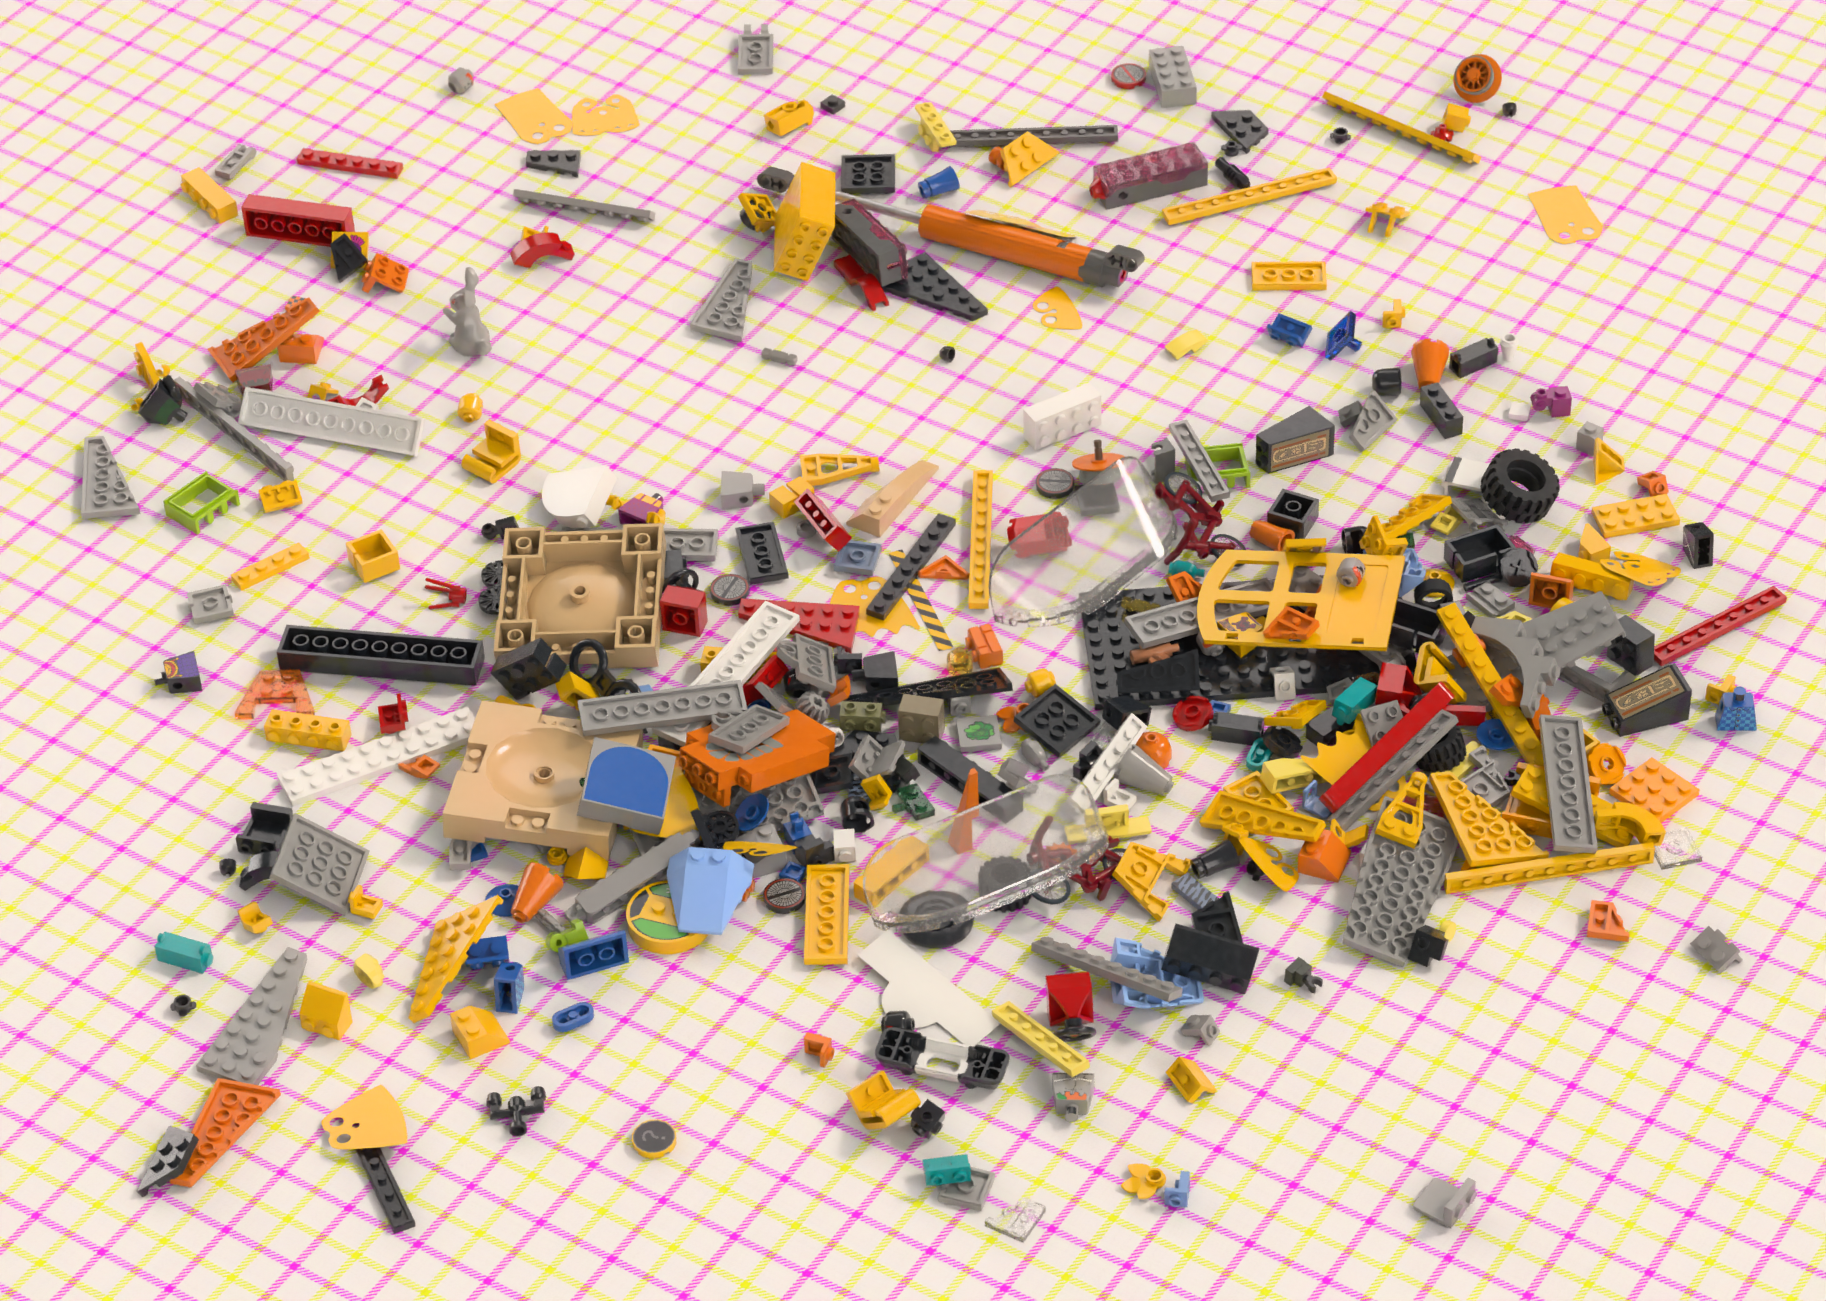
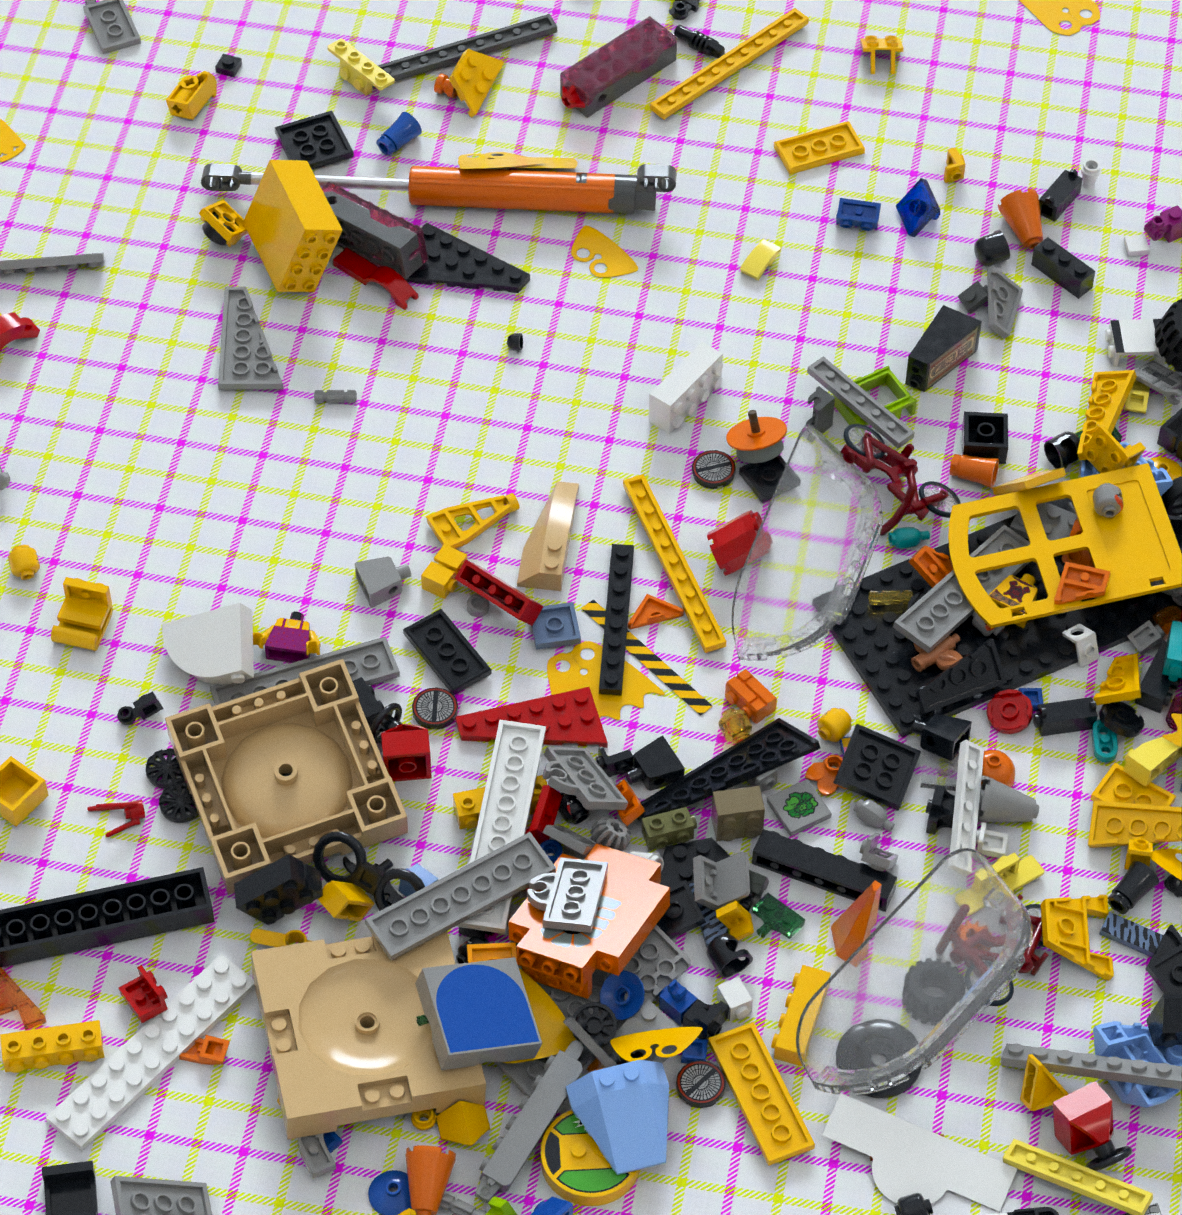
camera: 25 degrees left, 10 degrees up
none -> yellow slope [1020,1054,1068,1111]

